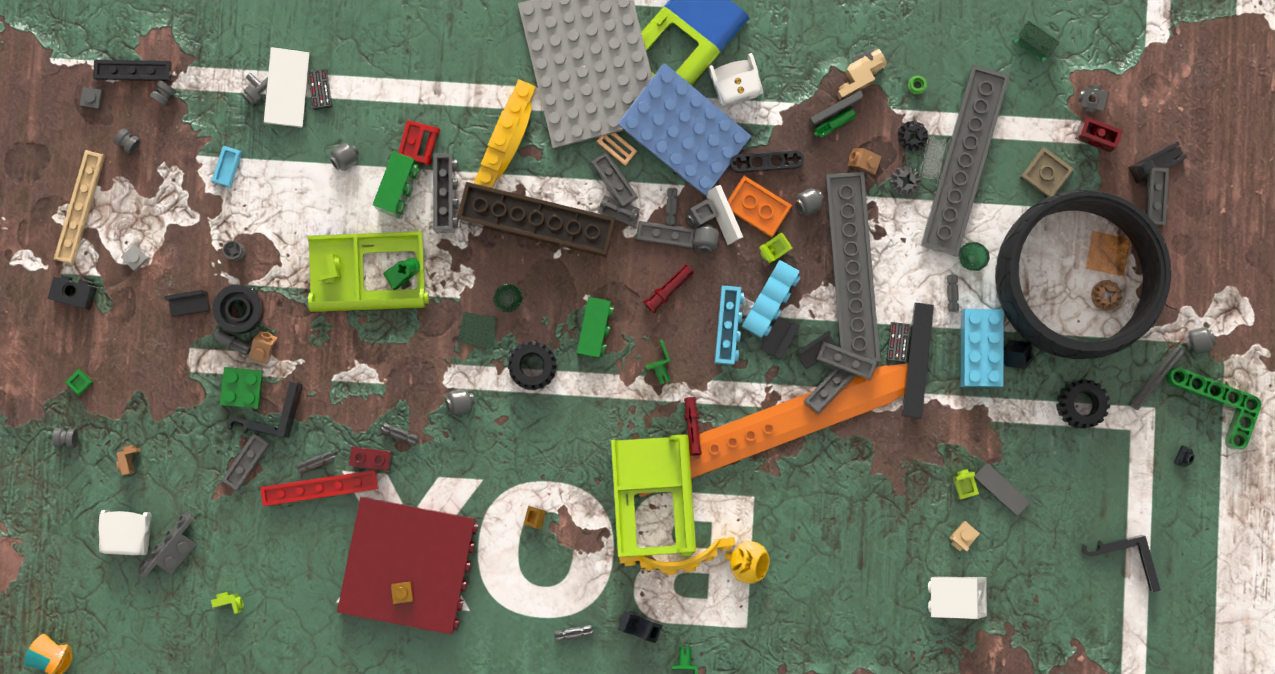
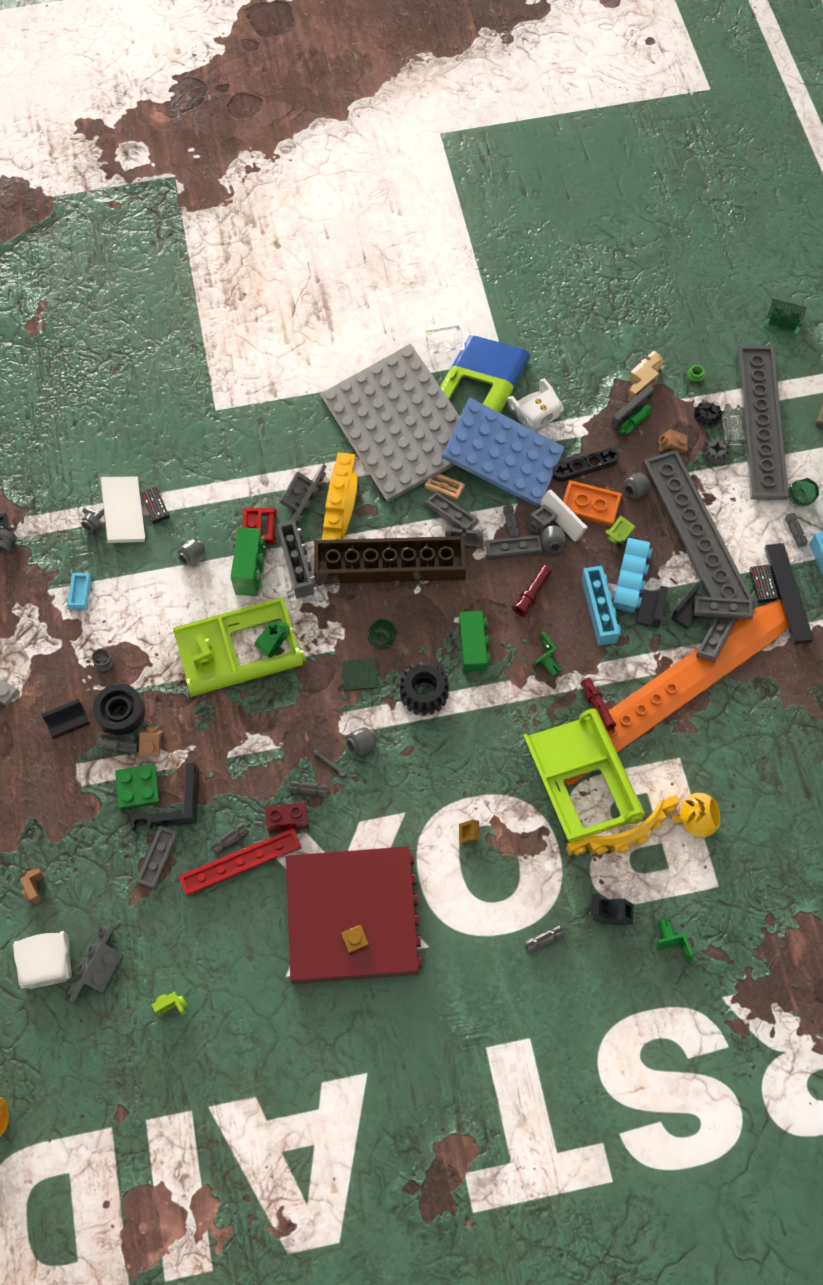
camera: 15 degrees left, 20 degrees down
none -> dark grey bracket [279,464,327,525]
none -> dark grey hinge [313,749,347,778]

